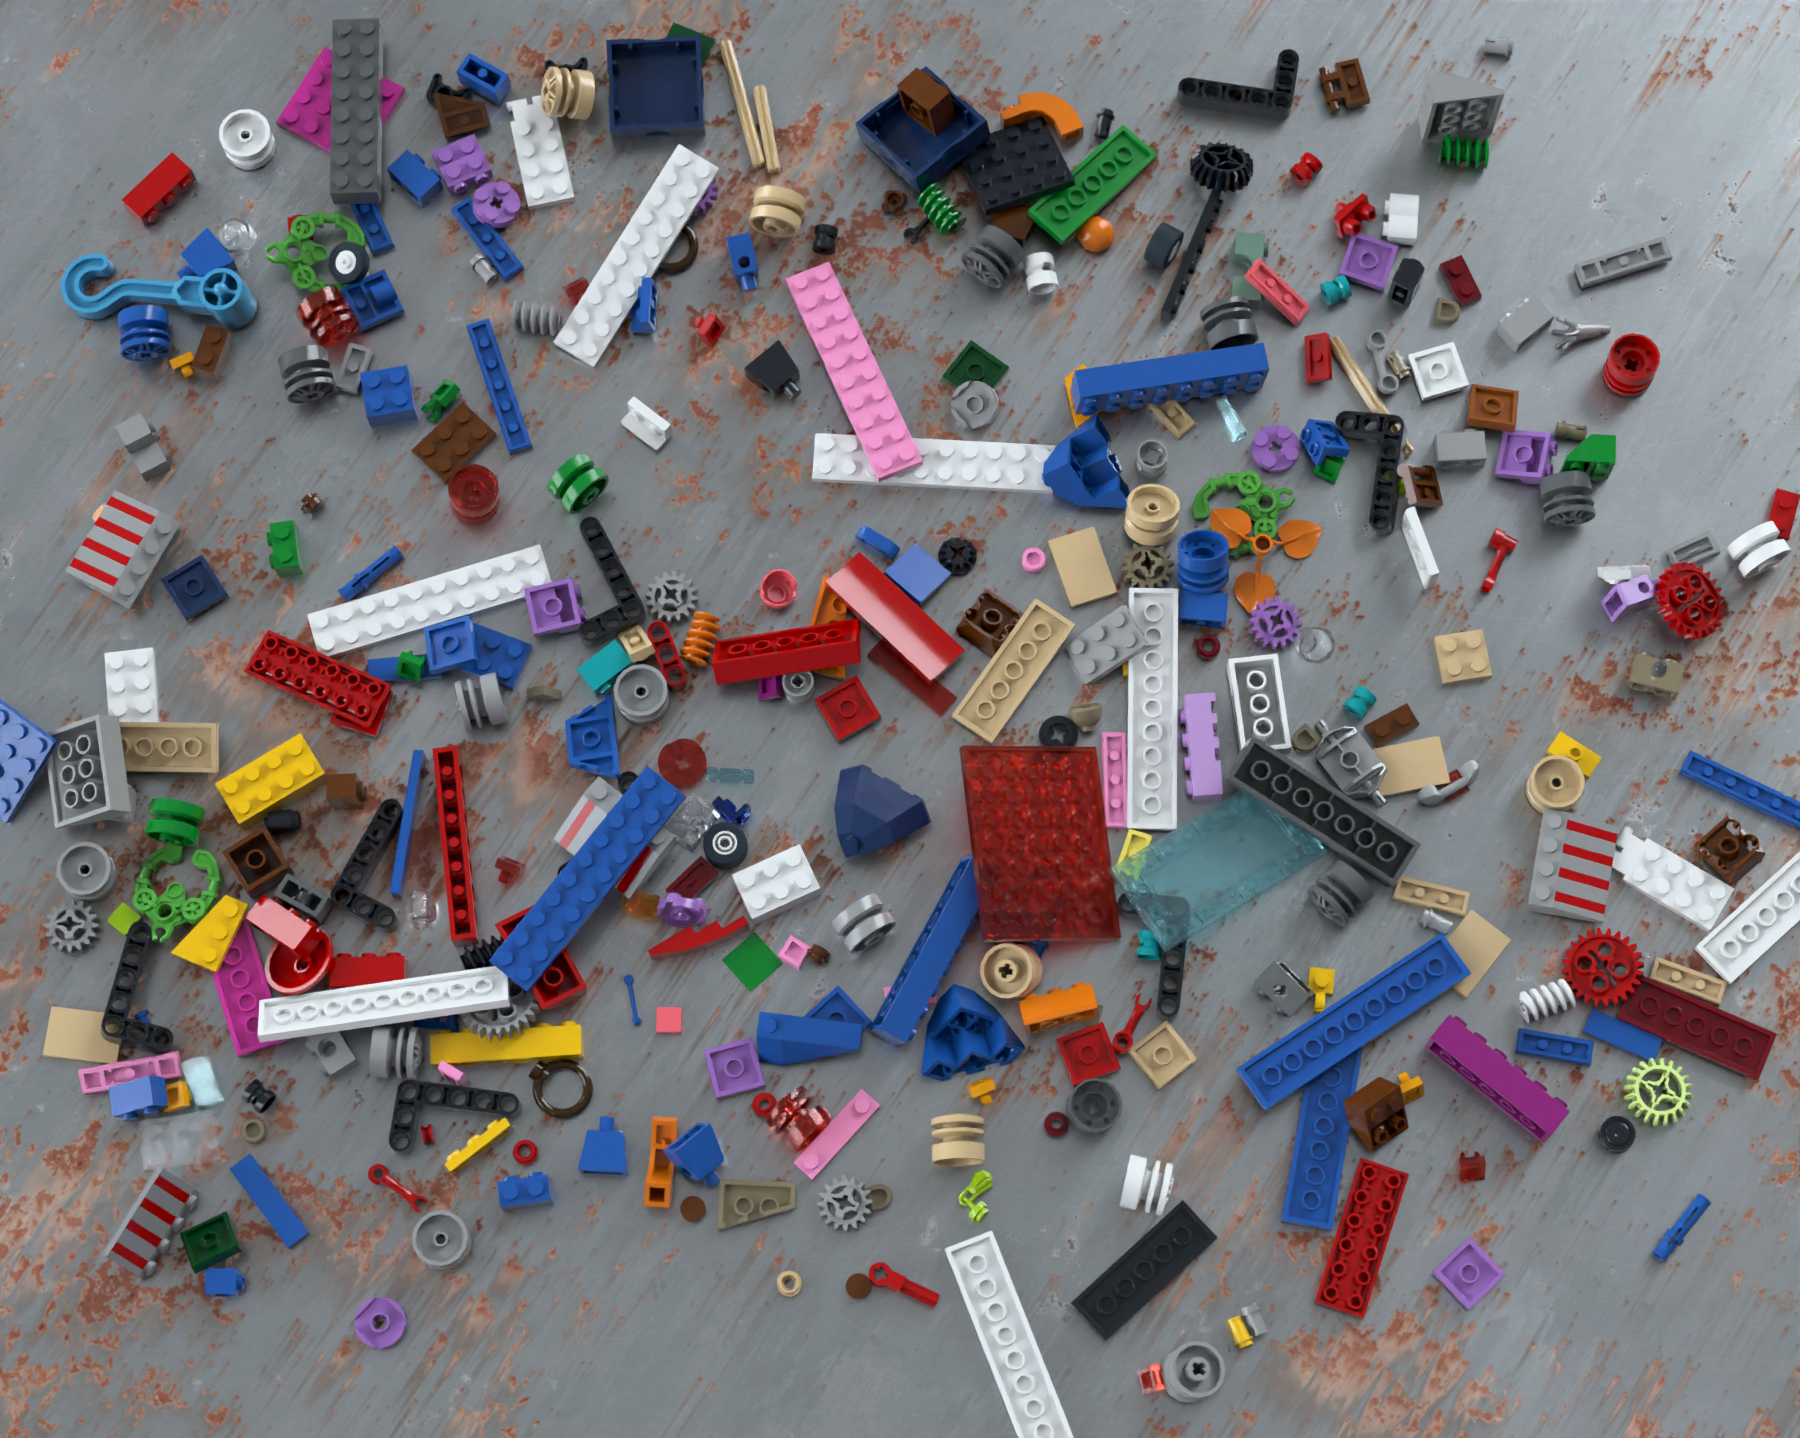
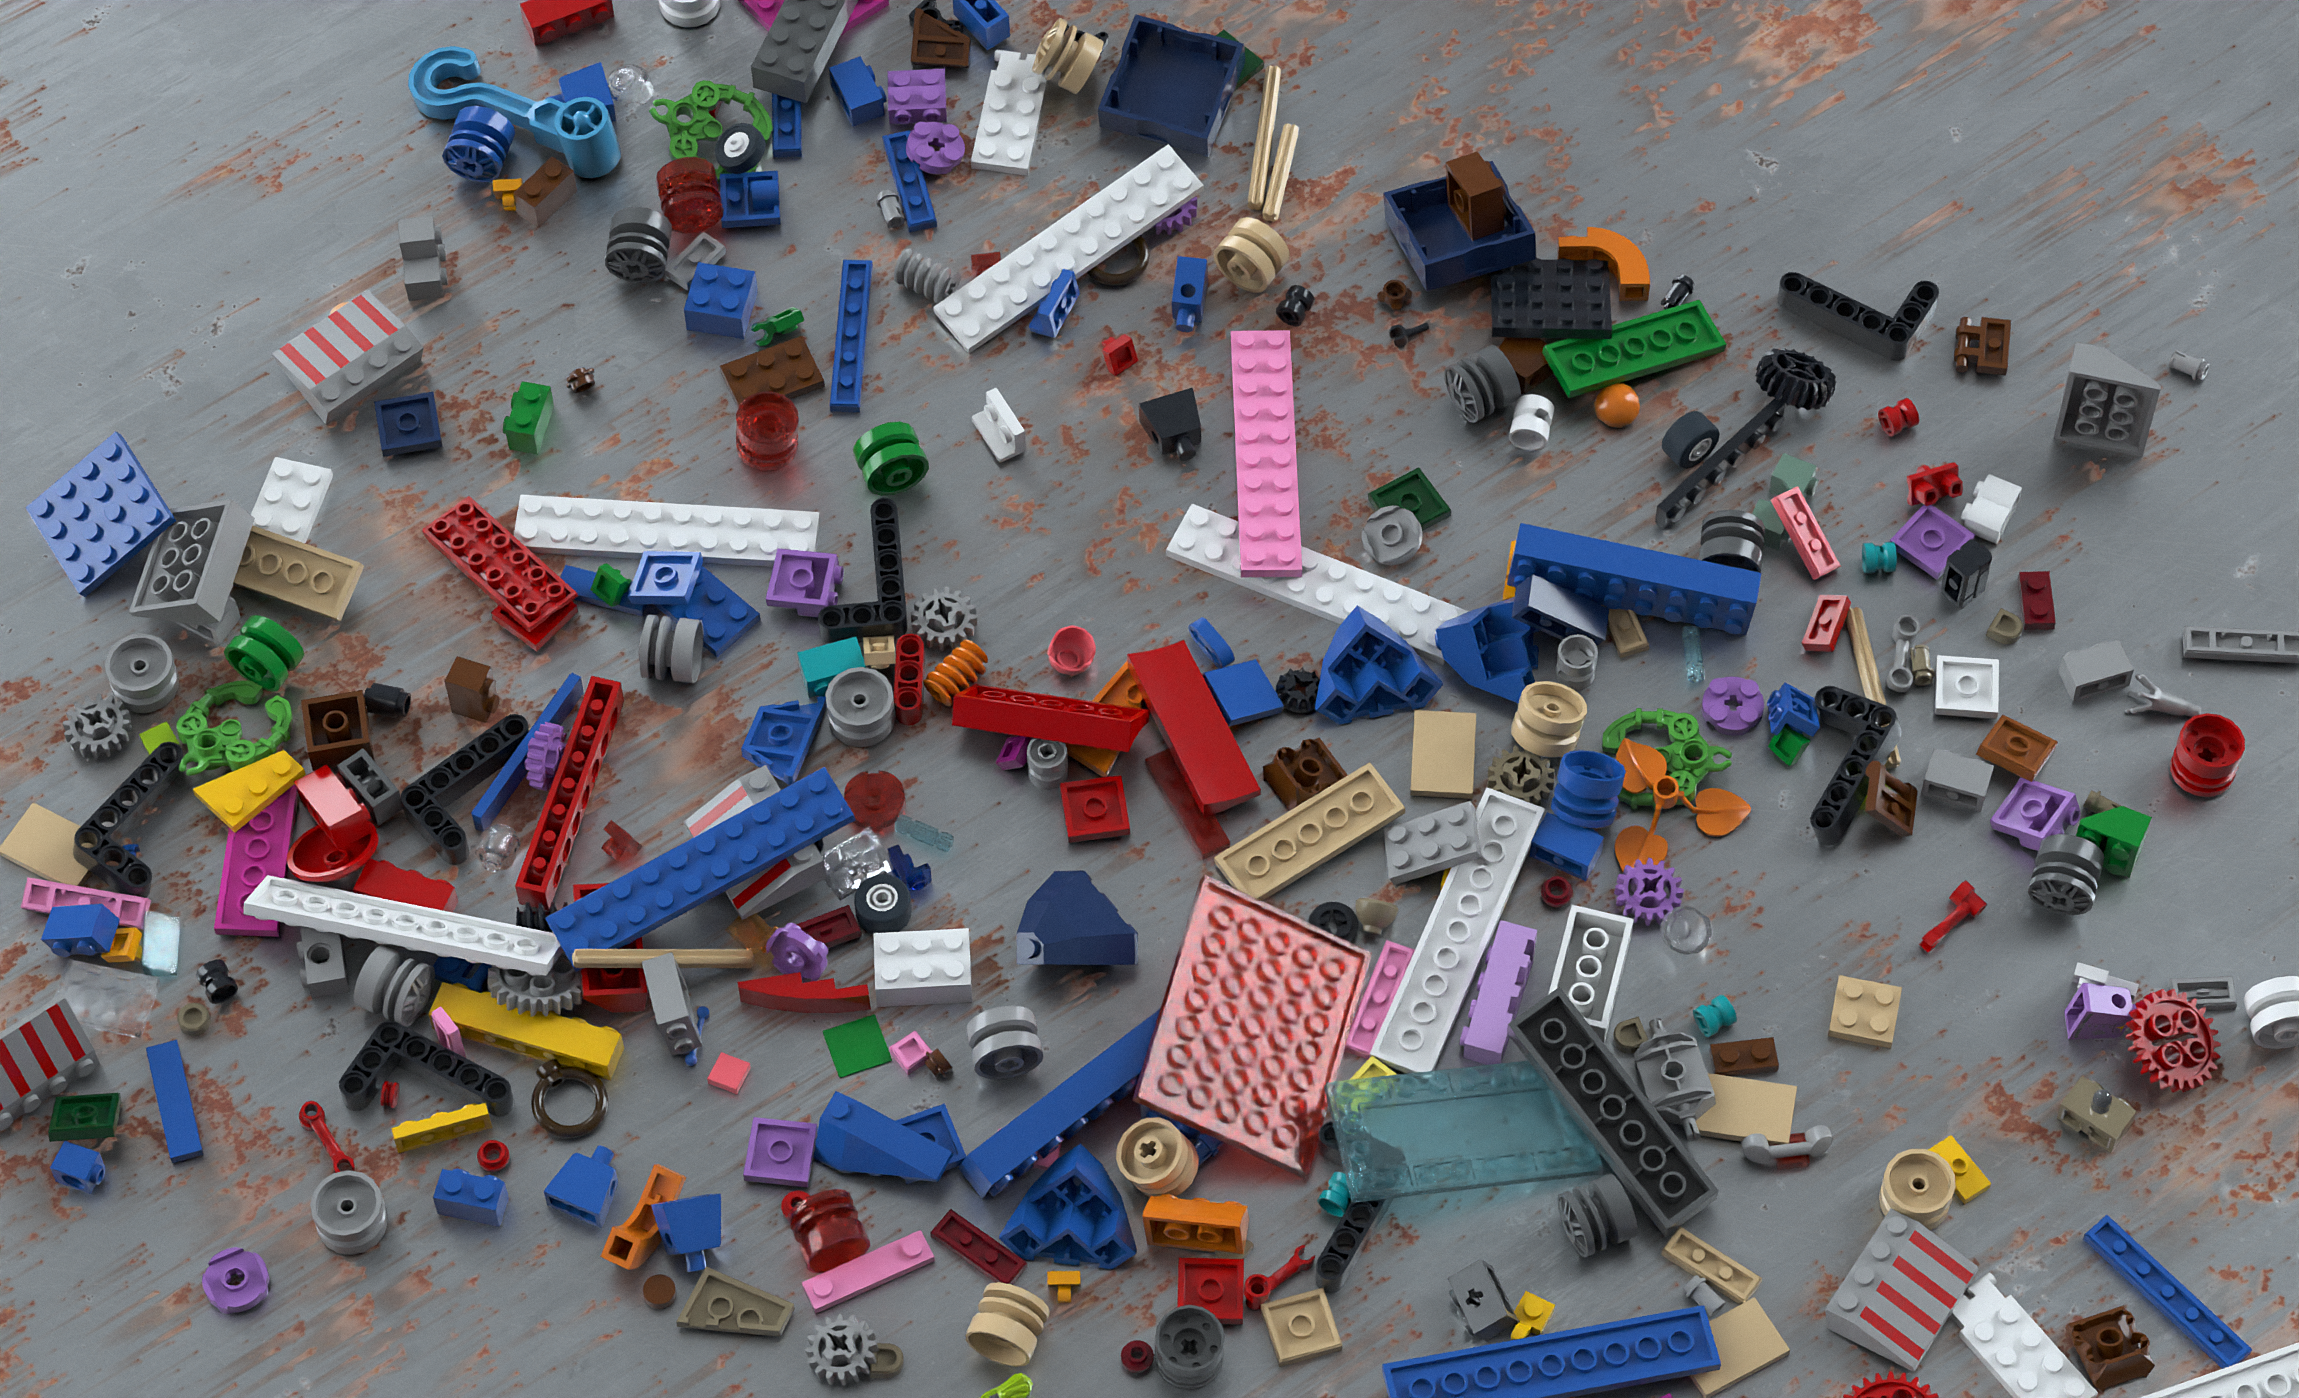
camera: 20 degrees right, 15 degrees down
yellow brick [215,733,326,831] -> none
blue pin [338,545,404,602] -> none
dark tan tile [526,685,561,701] -> none
green piece [917,182,966,236] -> none
bright pink tile [1022,548,1046,573] -> none
white tile [1400,507,1440,590] -> none
green piece [1439,134,1490,169] -> none
none -> medium lavender gear [525,722,567,791]
none -> tan axle [572,949,754,968]
none -> light grey window [642,952,702,1056]
none -> dark red tile [930,1209,1028,1285]
none -> blue brick [1315,605,1443,725]
none -> dark blue brick [1512,575,1609,646]

